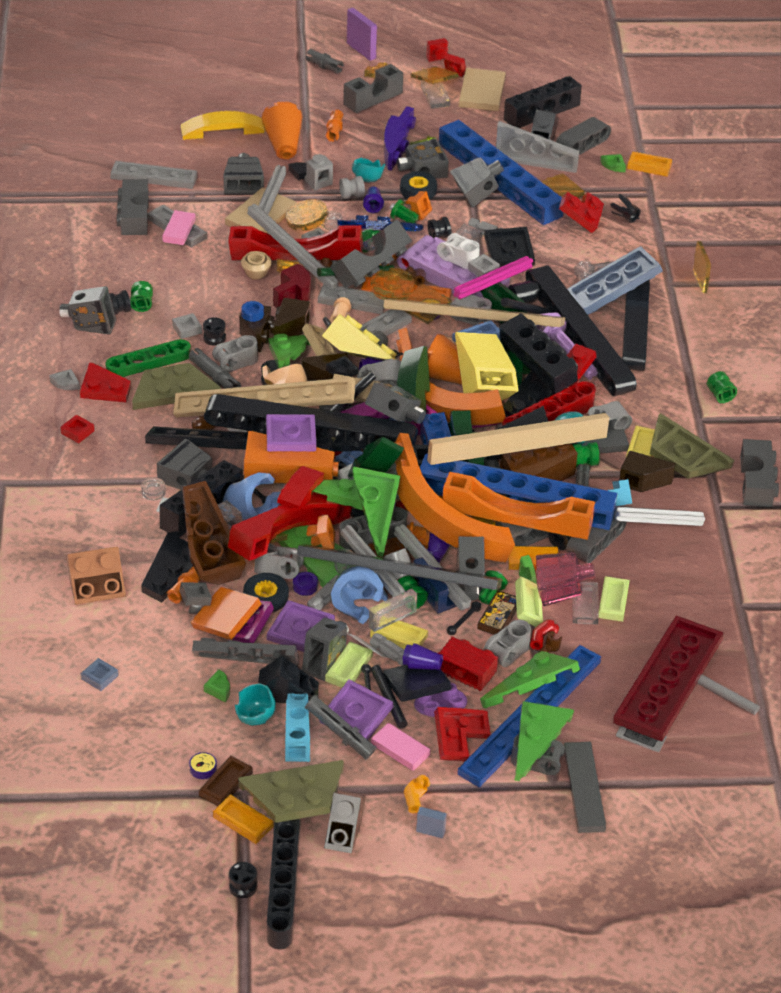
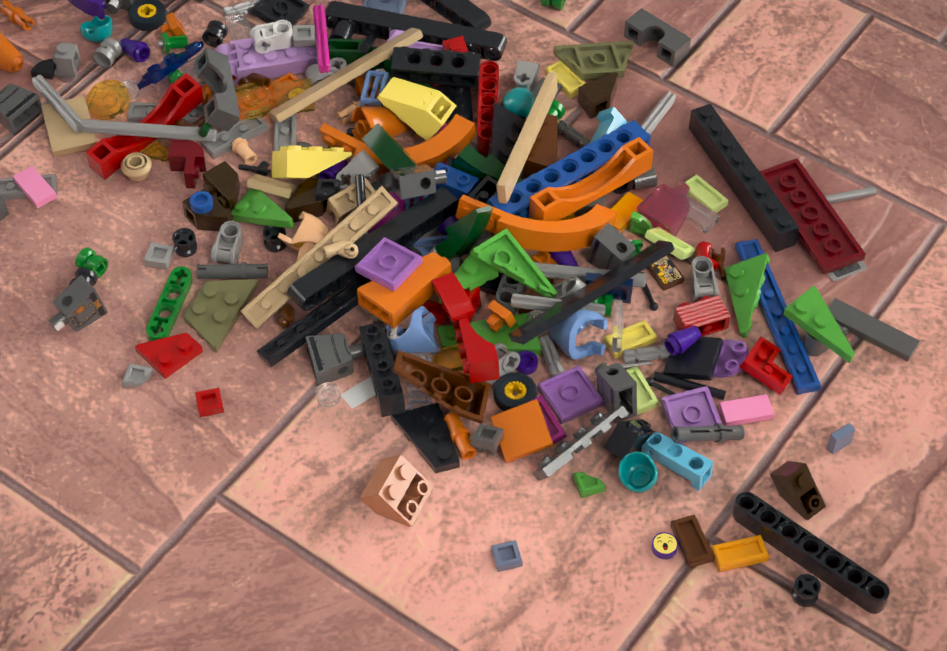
camera: 50 degrees left, 10 degrees up
olive wing [238,760,344,823] -> none
light orange arm [404,775,430,814] -> none
none -> tan arm [322,240,358,259]
none -> black brick [689,104,800,252]

